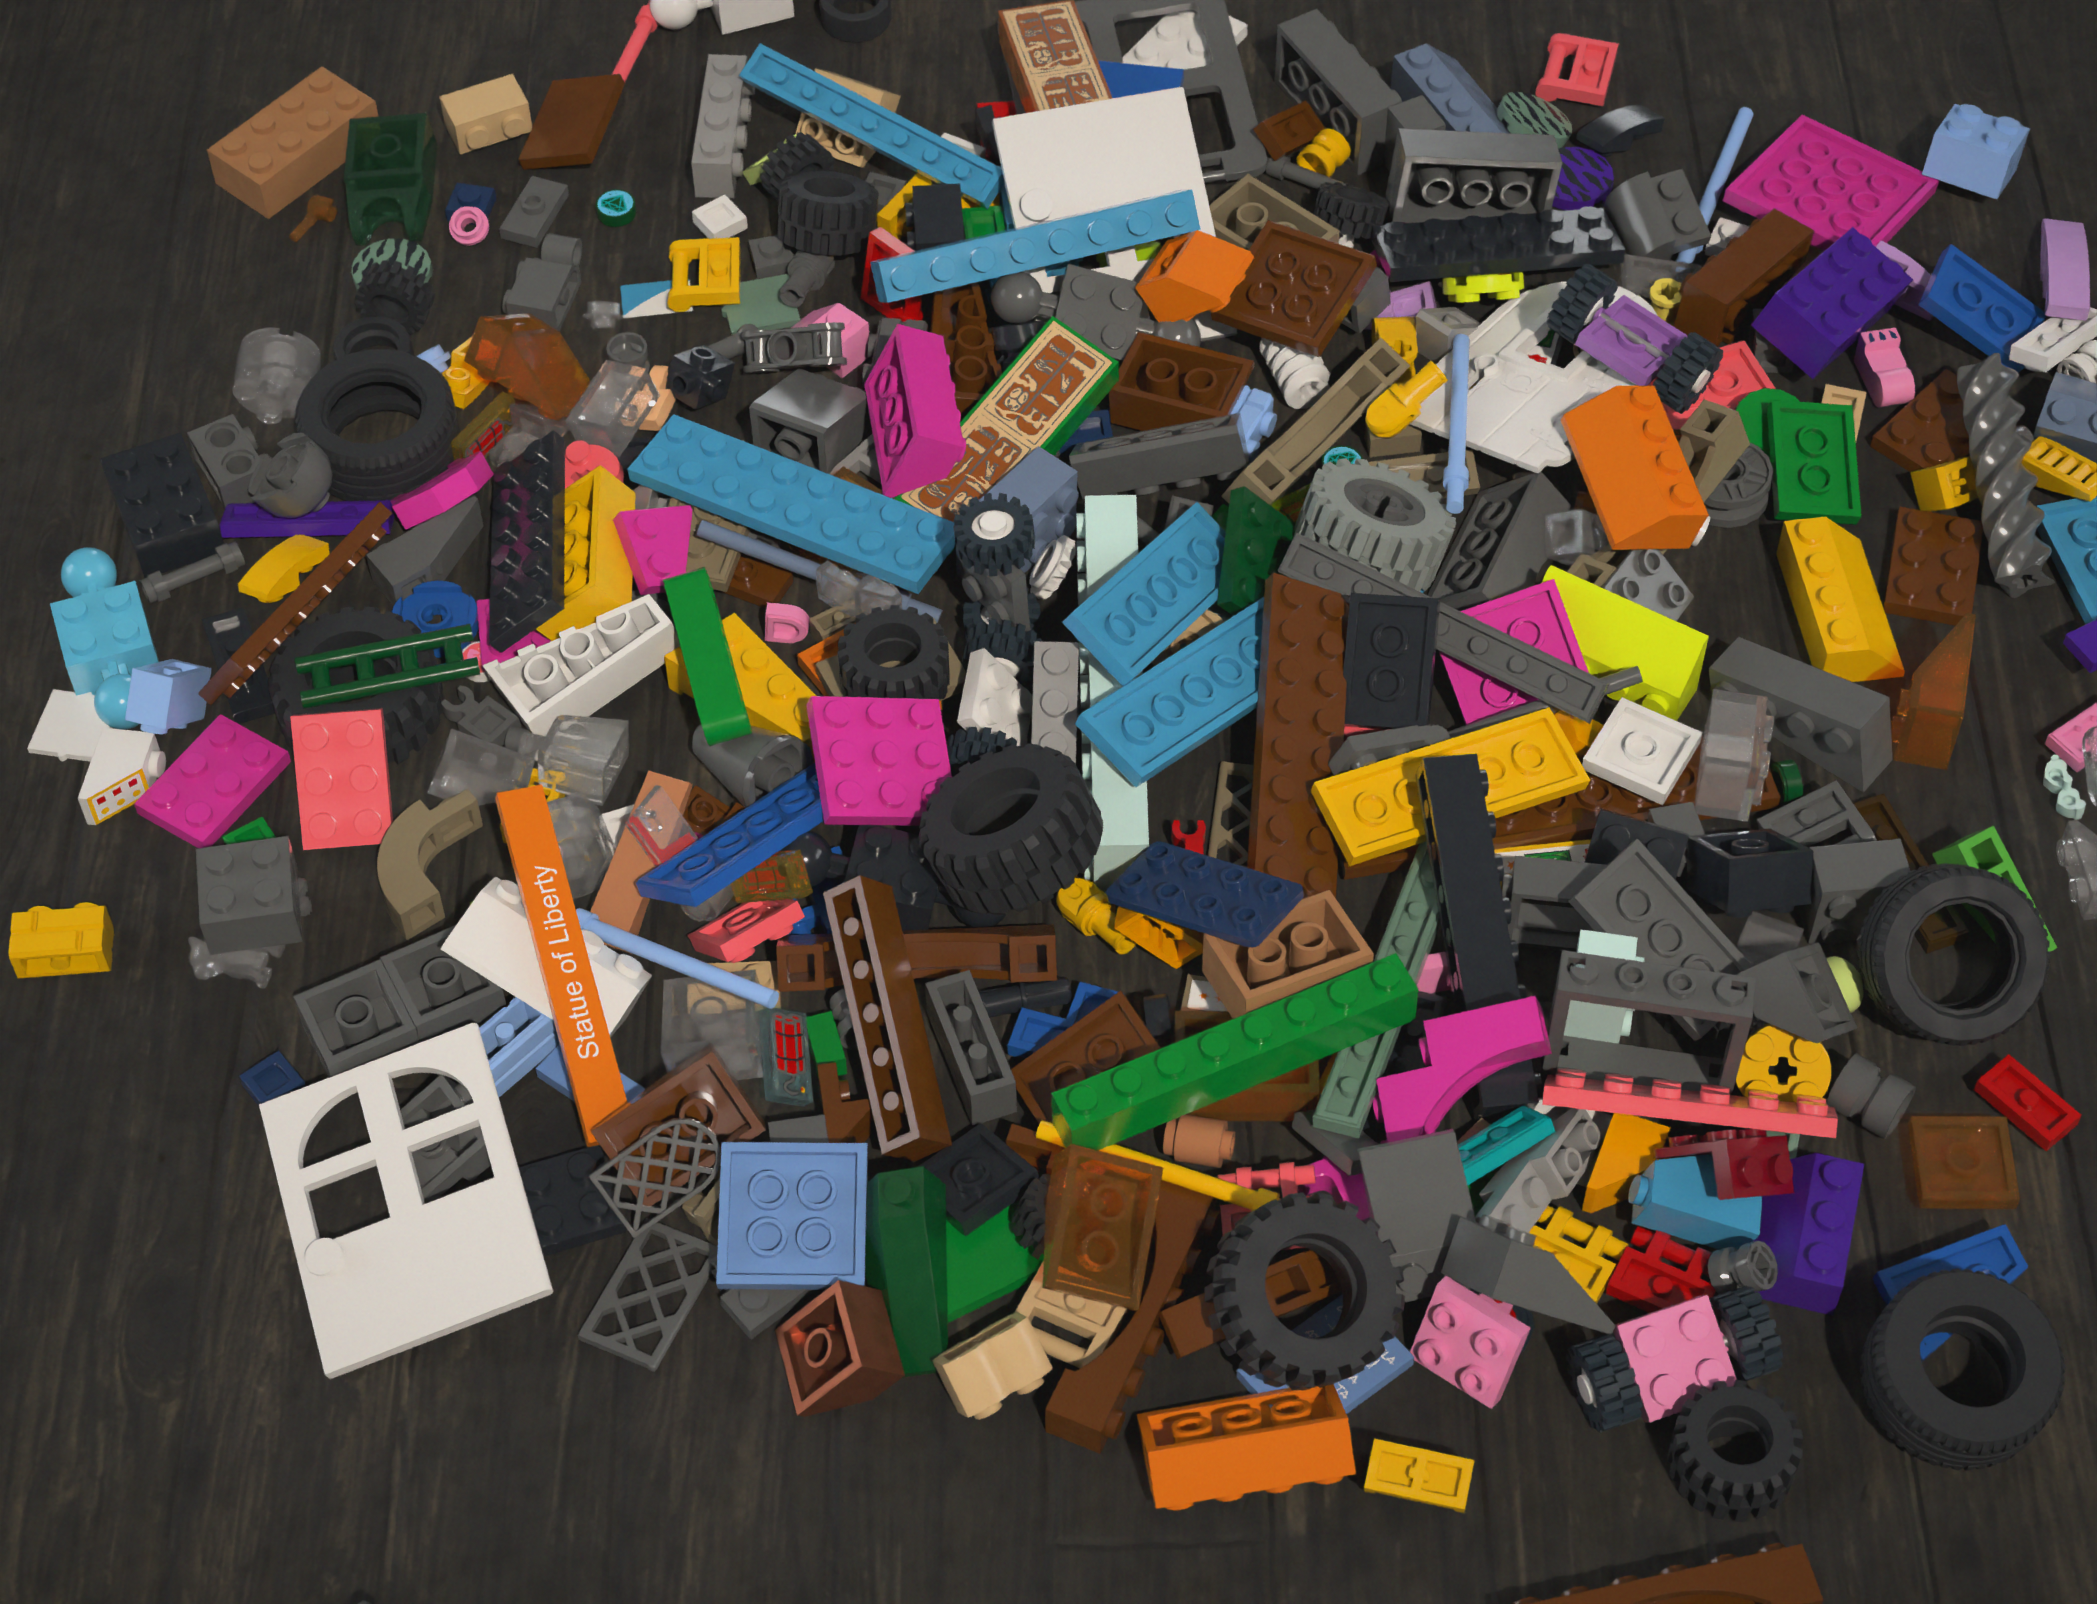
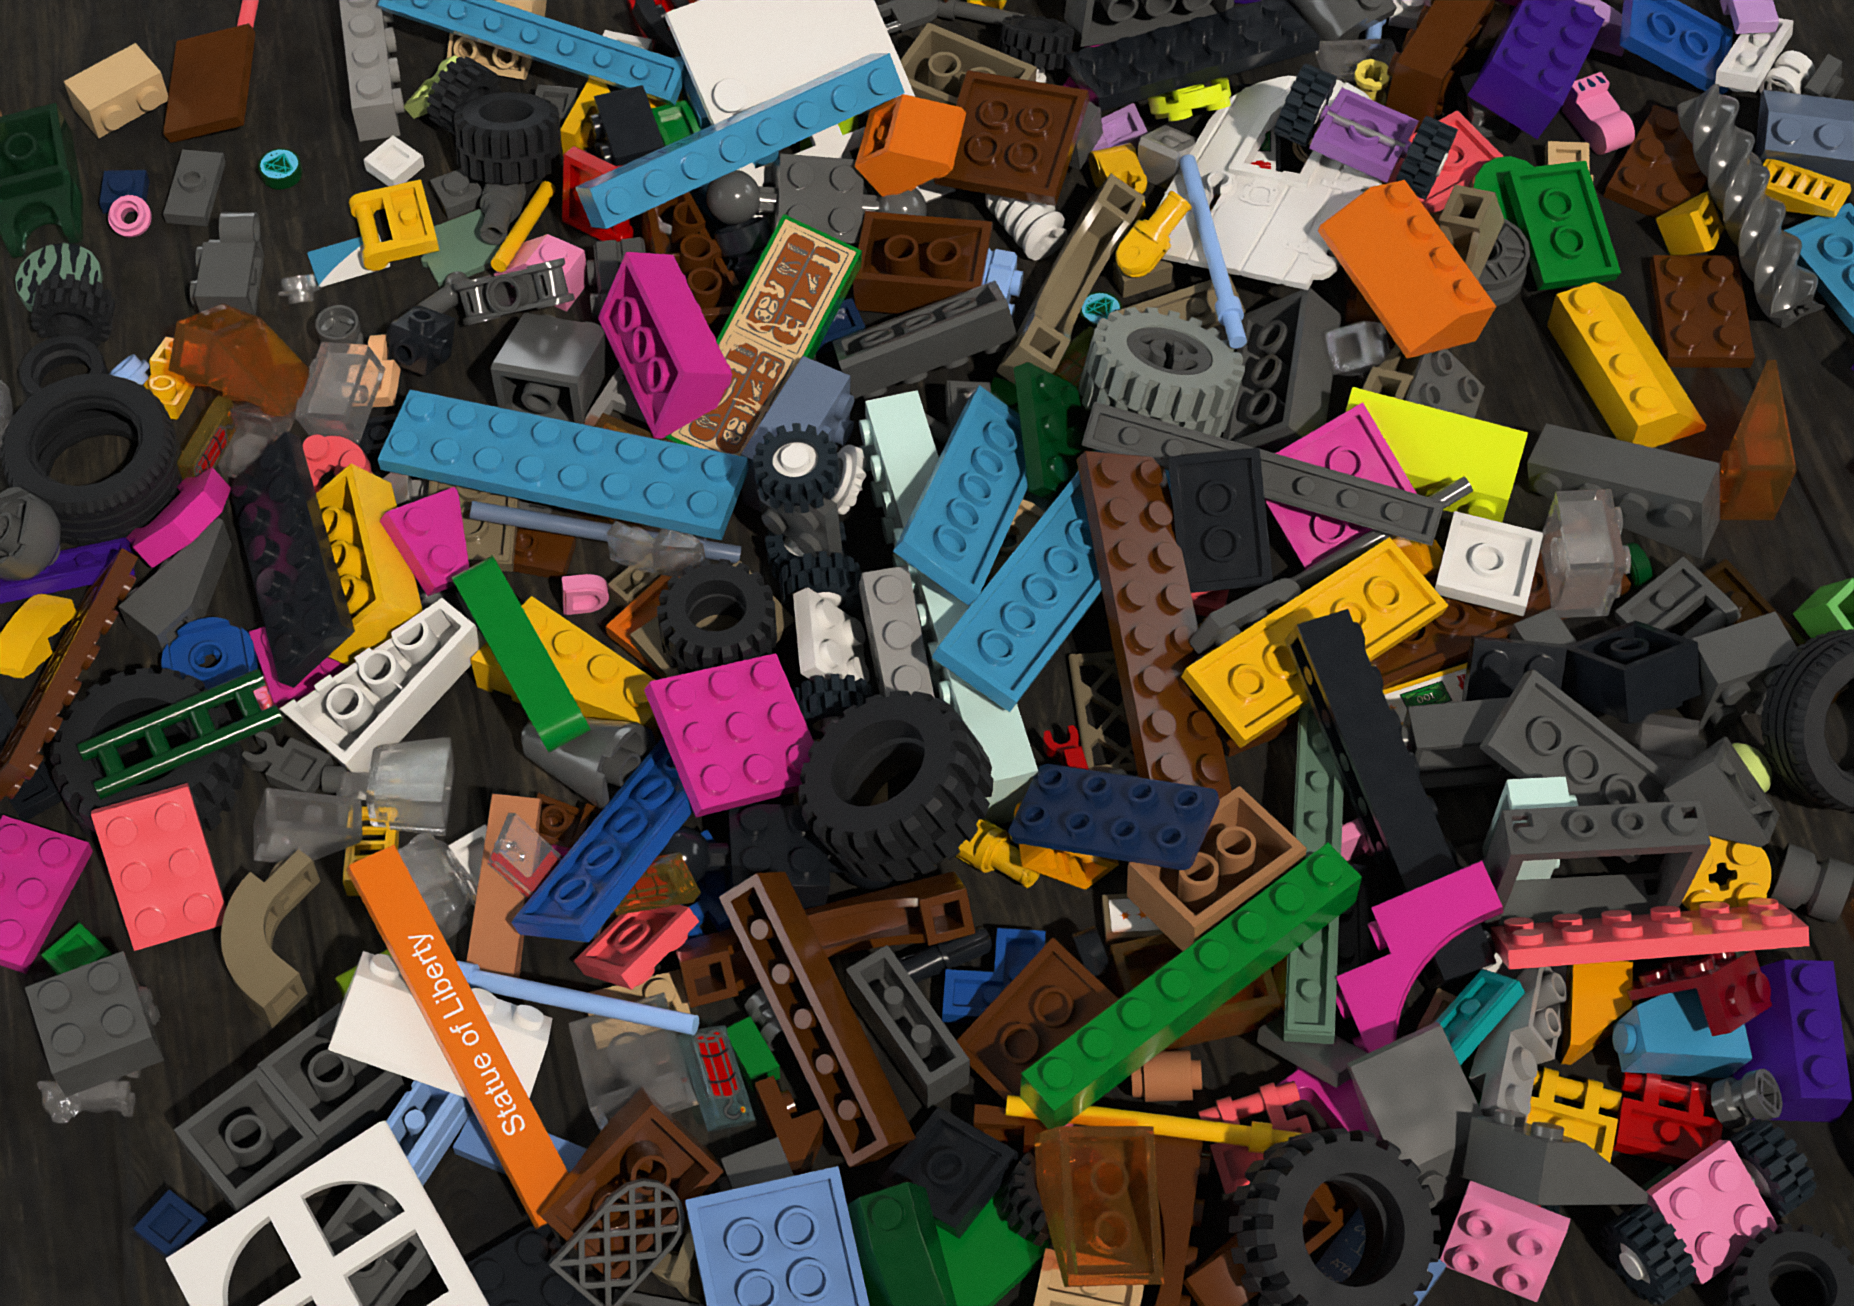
camera: 15 degrees left, 5 degrees up
none -> yellow bar [491,181,556,272]

